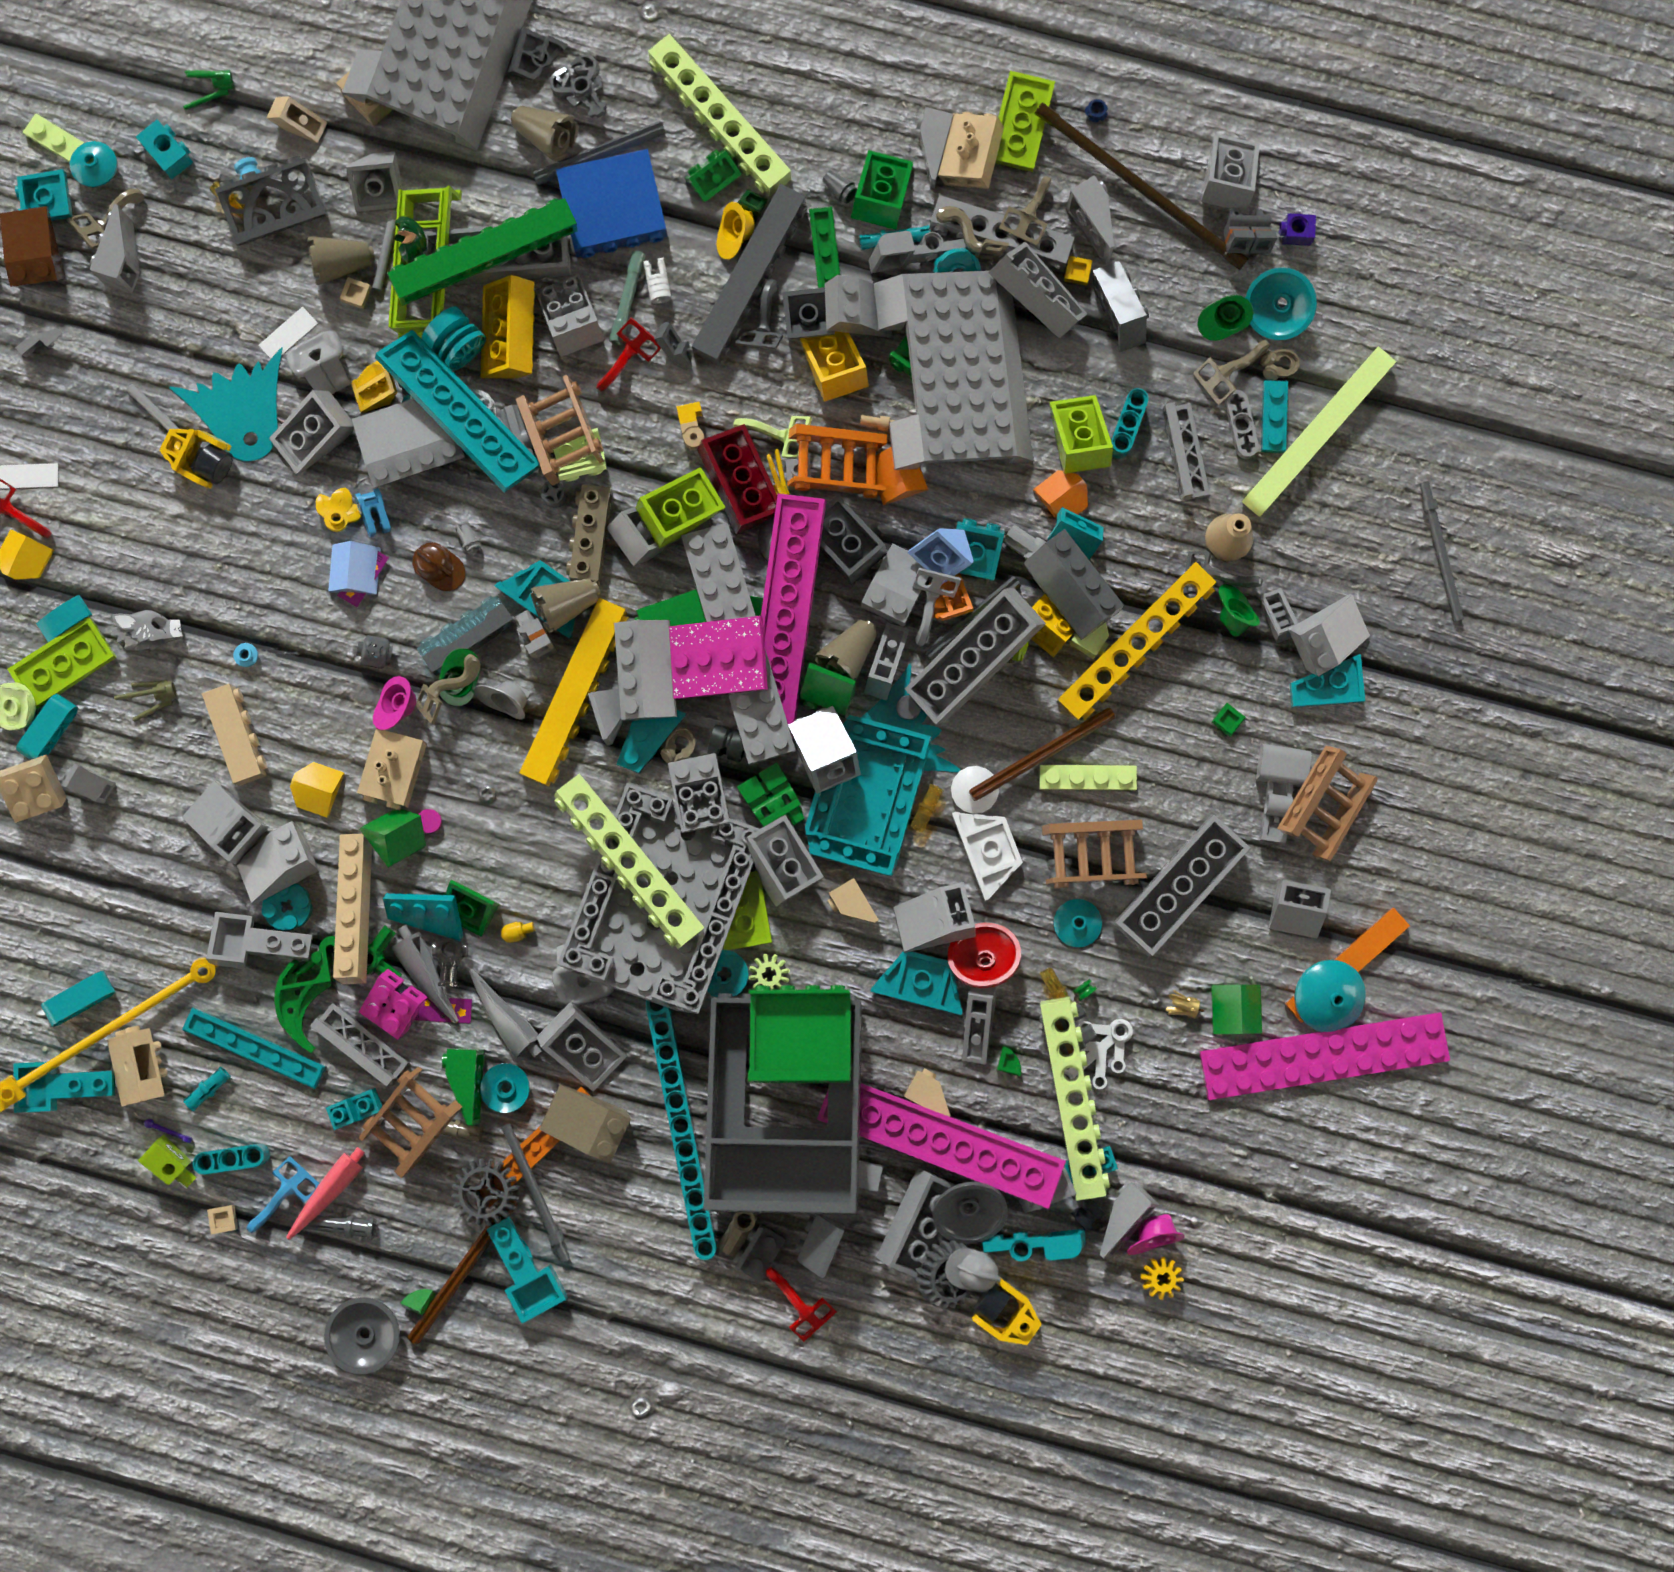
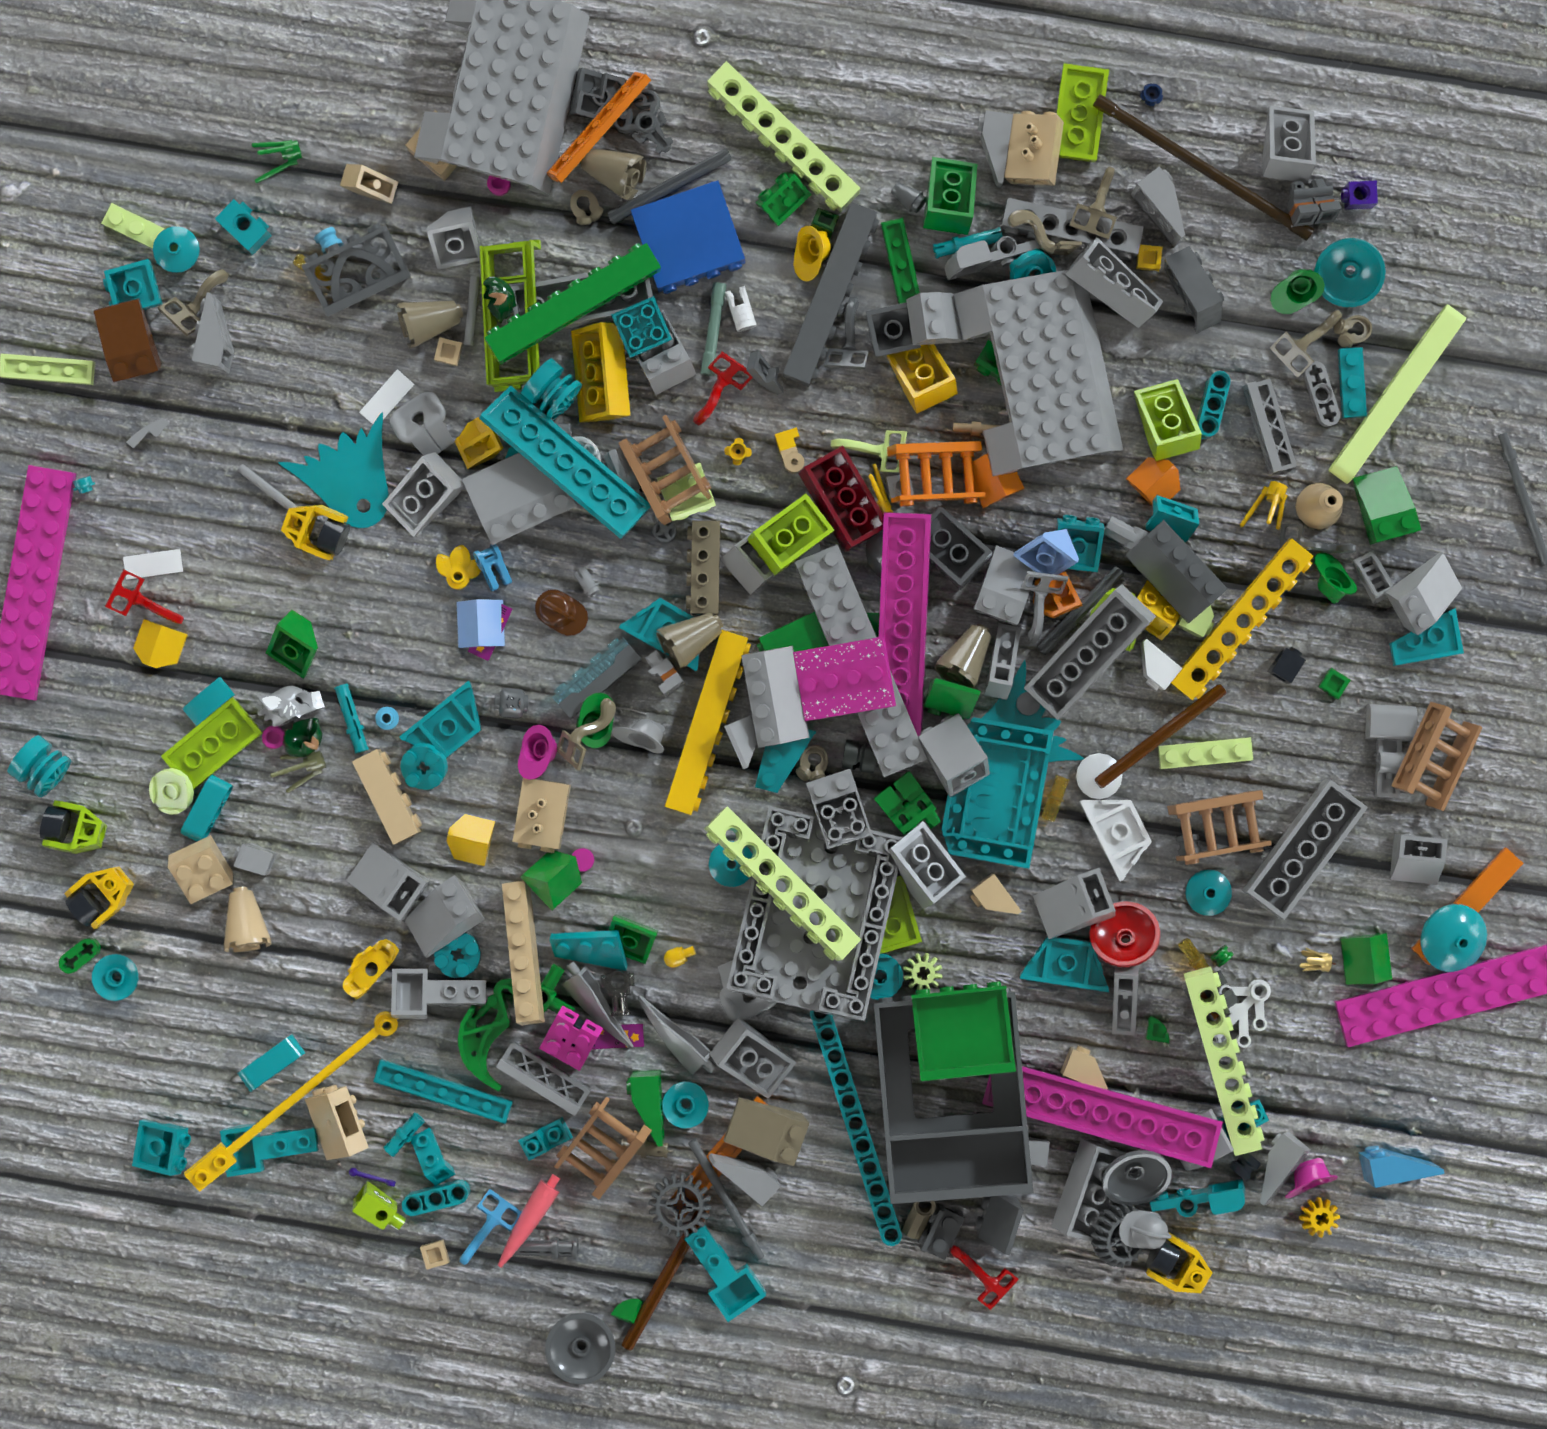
camera: 10 degrees left, 5 degrees up
none -> tan cone [224,887,272,952]
none -> dark pink tile [262,726,285,749]
none -> green slope [265,610,318,679]
none -> dark green hair [283,718,323,757]
none -> teal pin [334,684,369,754]
none -> yellow piece [343,939,399,999]
none -> teal wing [399,681,482,759]
none -> teal plate [400,743,448,790]
none -> teal bracket [411,1128,456,1186]
none -> dark pink tile [487,175,511,196]
none -> orange tile [547,72,651,183]
none -> dark tan piece [570,190,603,225]
none -> teal tile [611,296,673,358]
none -> light grey slope [708,1153,781,1206]
none -> teal dish [709,841,753,887]
none -> yellow plate [724,438,752,466]
none -> white slope [1140,639,1183,691]
none -> yellow plant [1240,481,1288,530]
none -> black brick [1267,647,1306,684]
none -> slope [1352,466,1421,545]
none -> dark azure slope [1358,1146,1444,1188]

